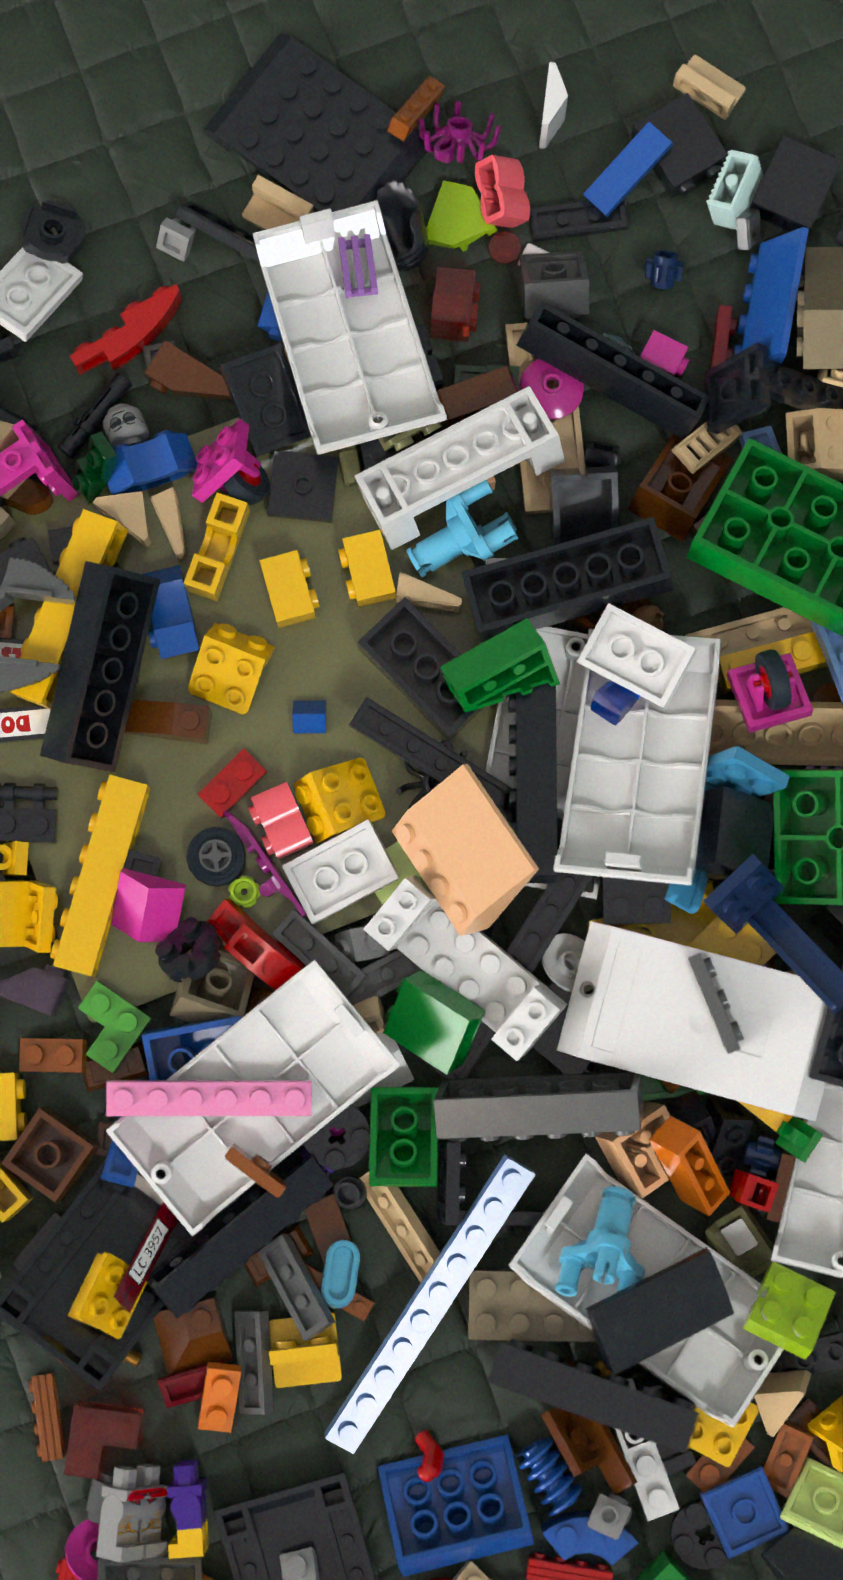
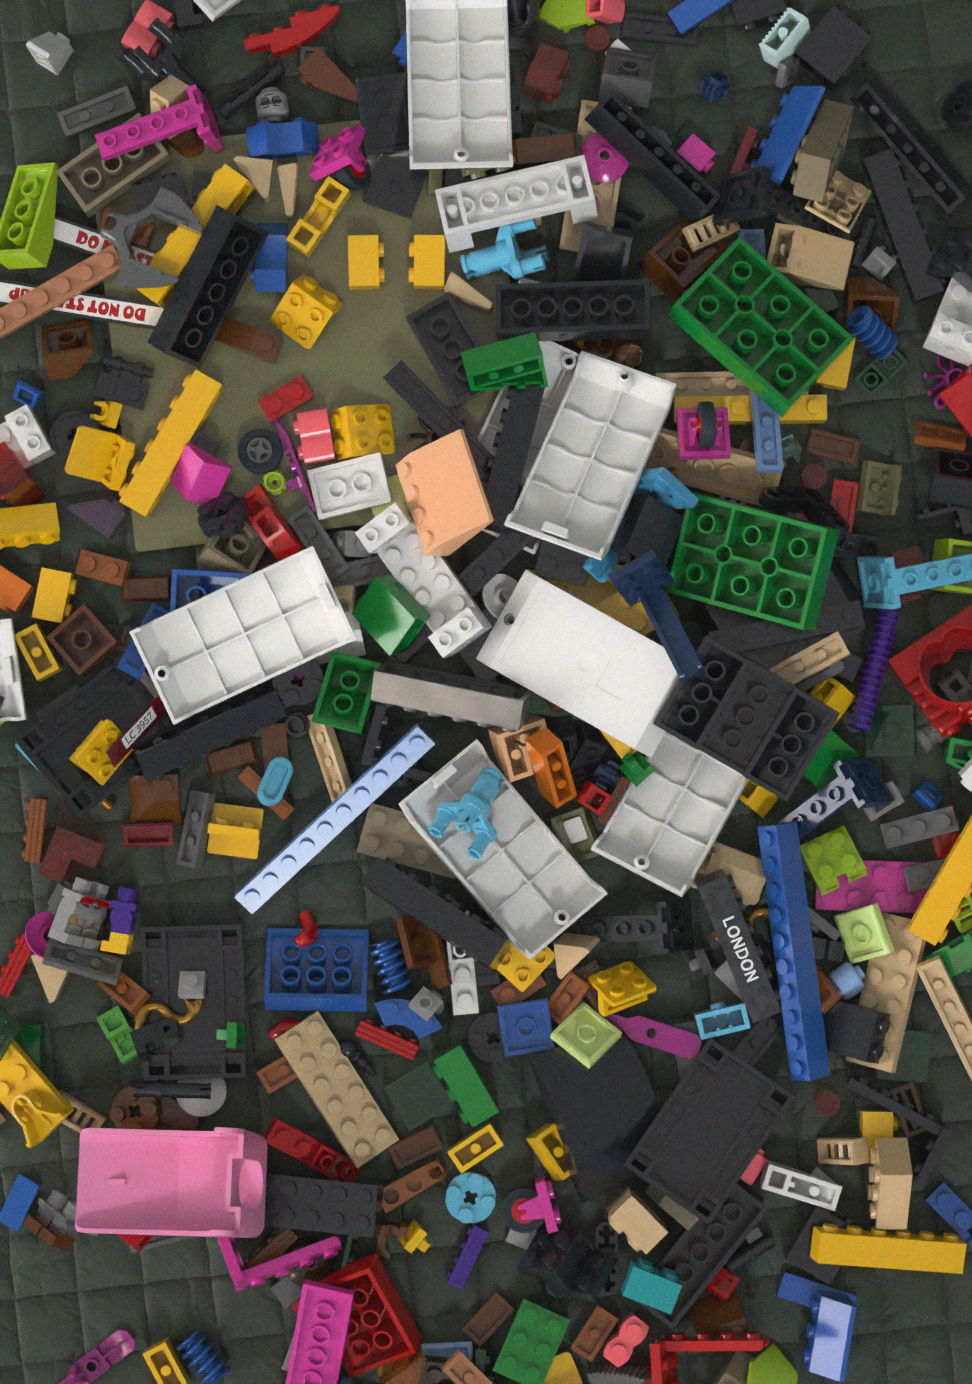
camera: 15 degrees right, 5 degrees up
dark green slope [72,431,118,504] -> none
bright green plate [78,981,152,1073] -> none
bright pink plate [106,1080,312,1116] -> none
orange plate [198,1362,241,1433] -> none
dark orange plate [224,1143,288,1198] -> none
dark grey plate [257,1234,336,1341] -> none
blue slope [292,701,326,734] -> none
medium lavender tile [338,234,378,298] -> none
white plate [577,603,697,709] -> none
black slope [586,1247,734,1375] -> none
clear blue slope [590,680,640,725] -> none
dark grey plate [688,953,744,1054] -> none
lime piece [742,1261,836,1360] -> none

